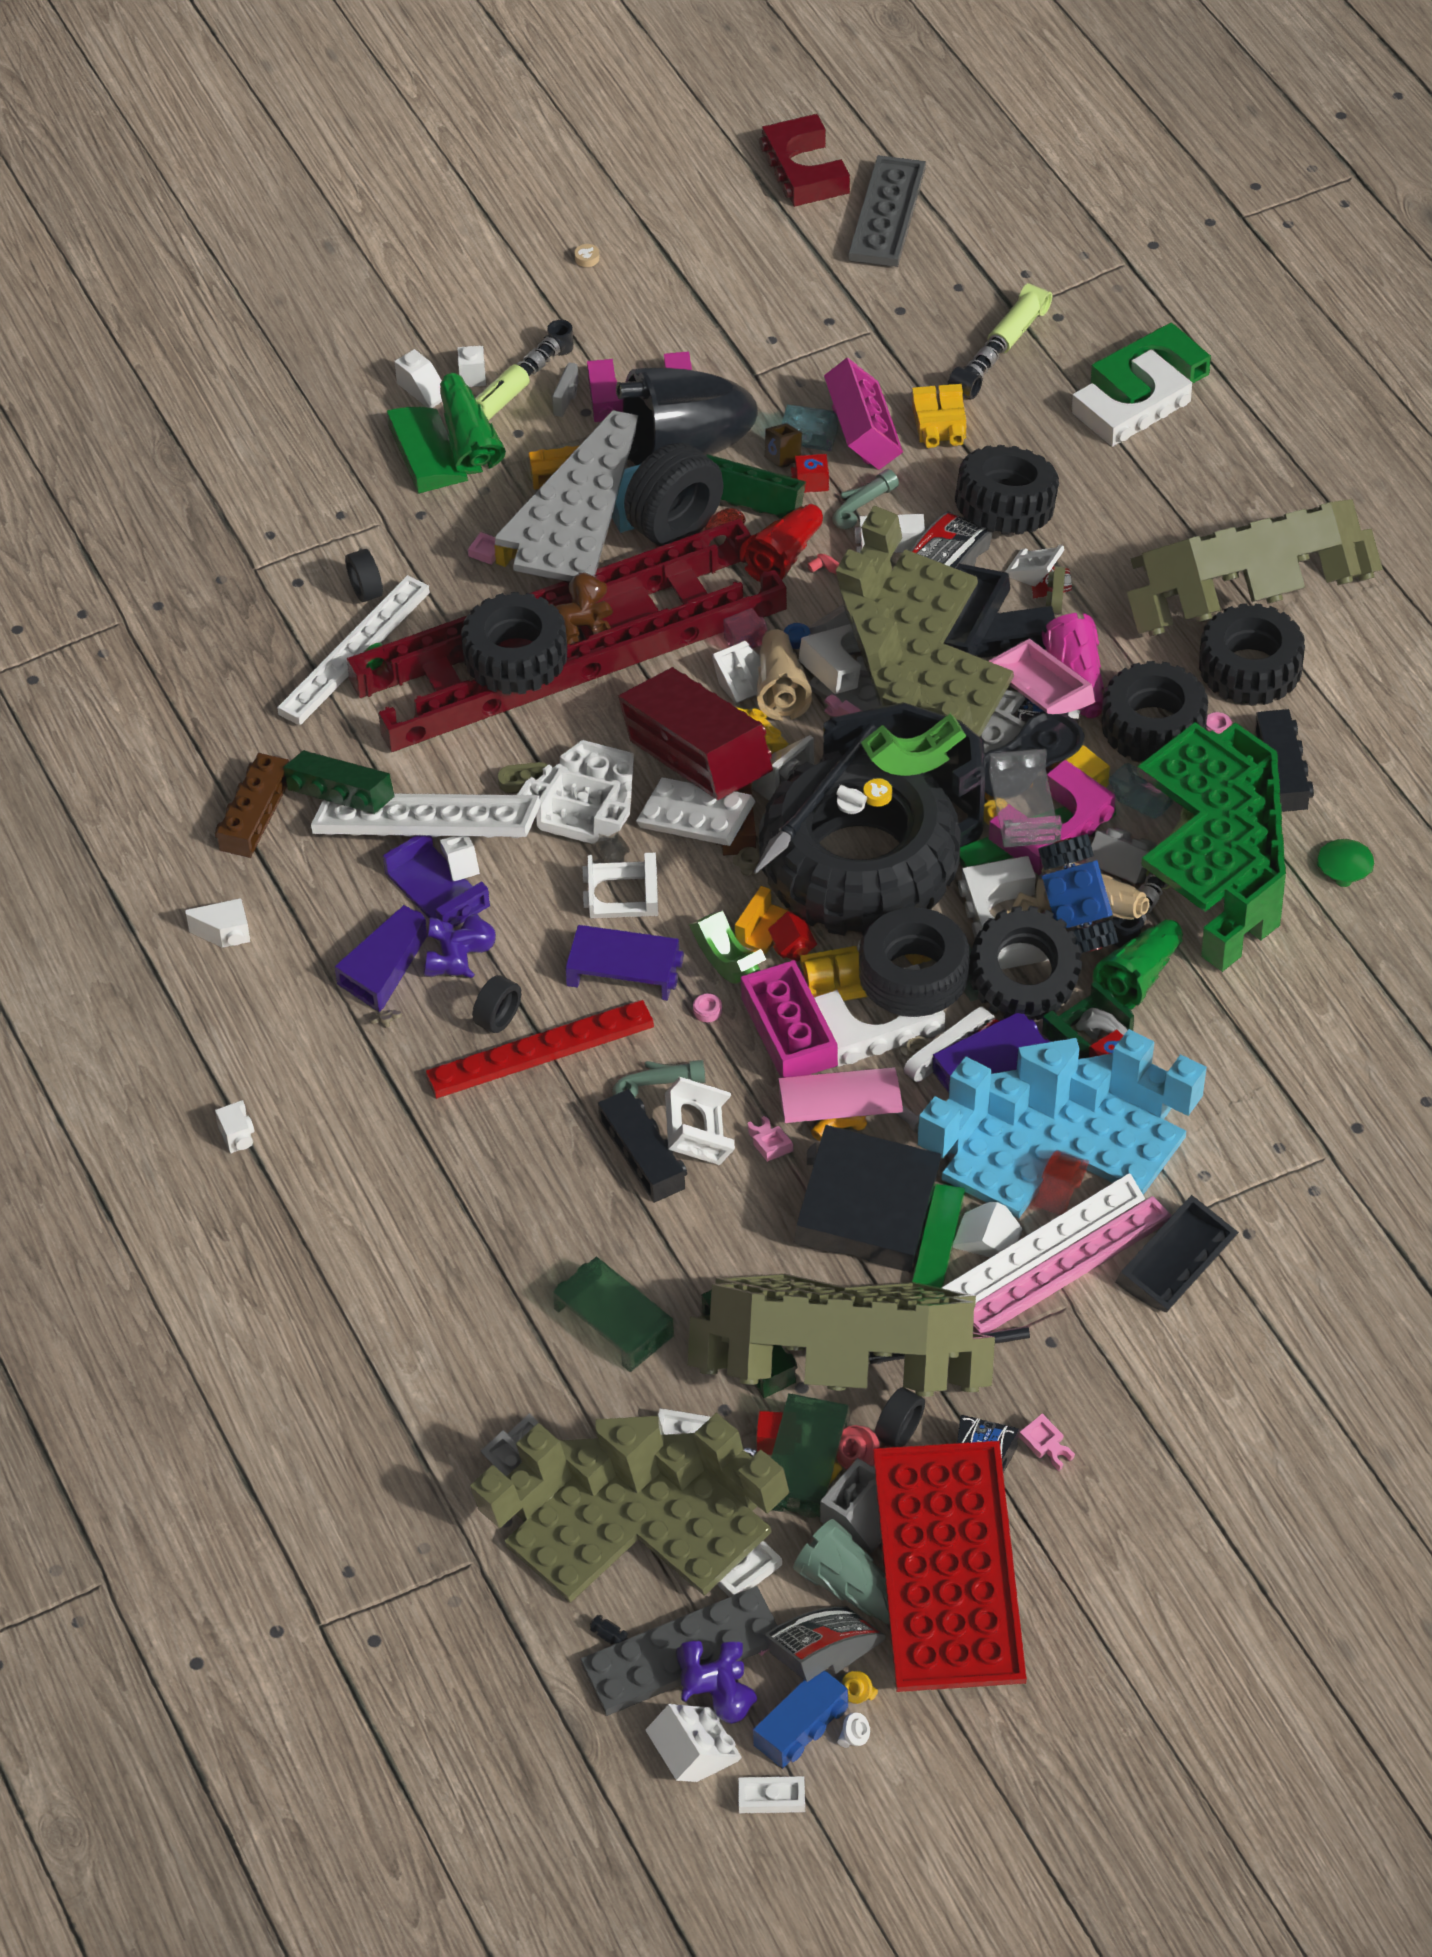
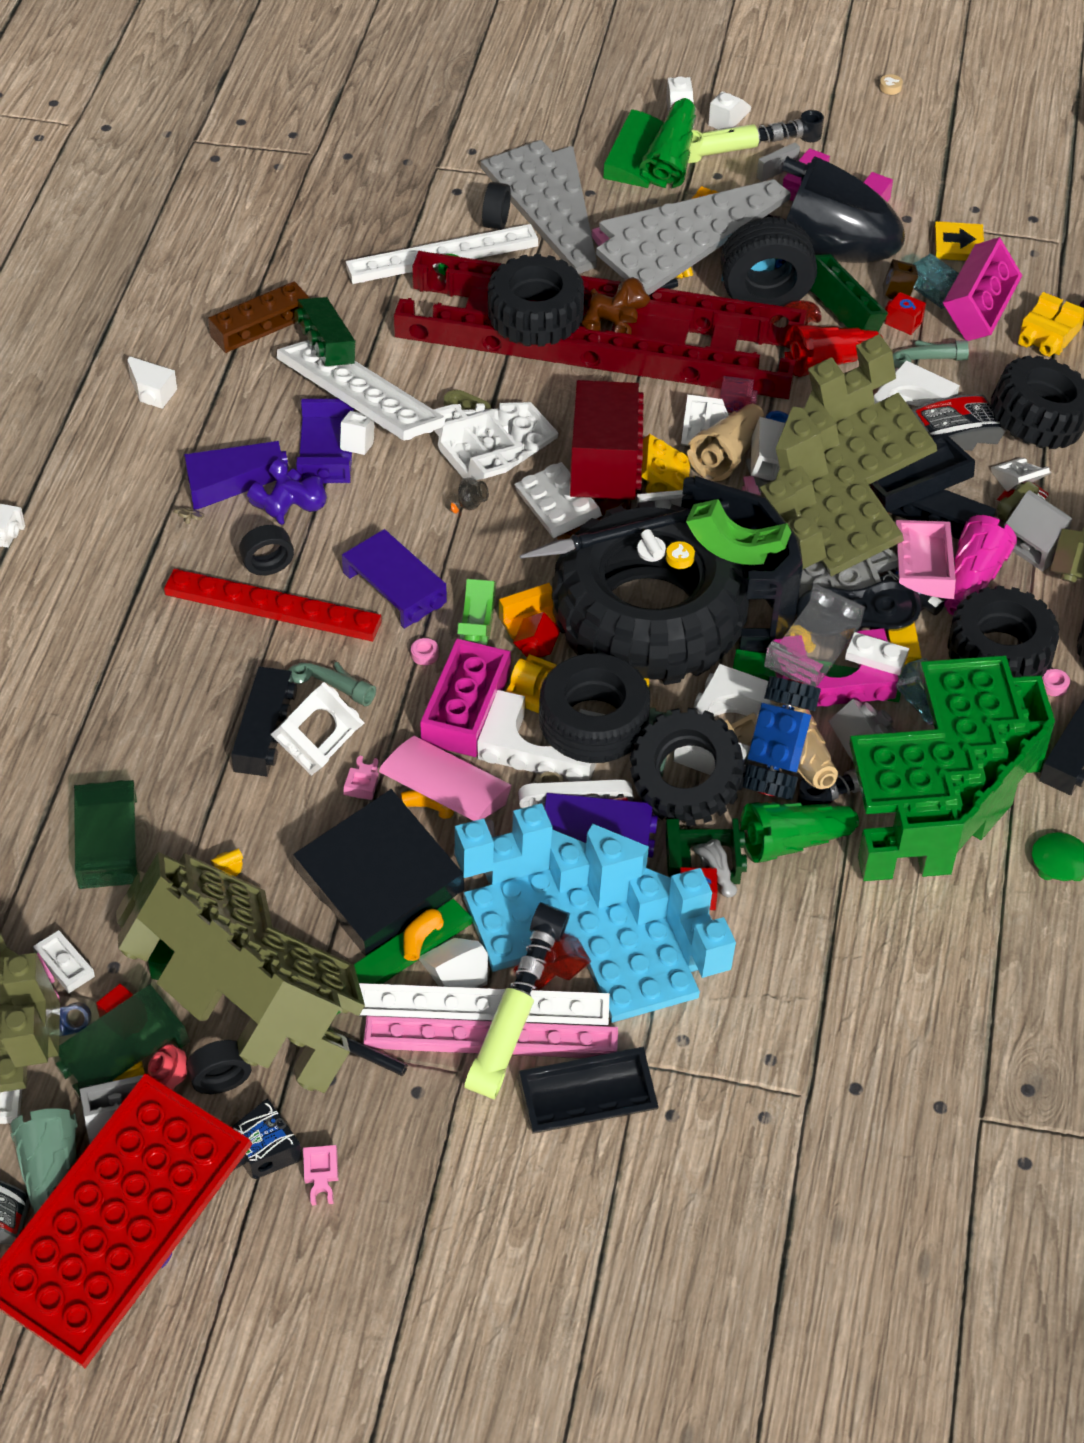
camera: 35 degrees right, 0 degrees up
white panel [583,853,658,919] -> none
none -> yellow plate [210,848,243,876]
none -> light orange arm [404,909,444,961]
none -> piece [464,902,570,1100]
none -> light grey wing [481,140,597,274]
none -> white plate [845,632,909,676]
none -> yellow tile [934,221,984,261]
none -> light grey slope [1004,490,1072,572]

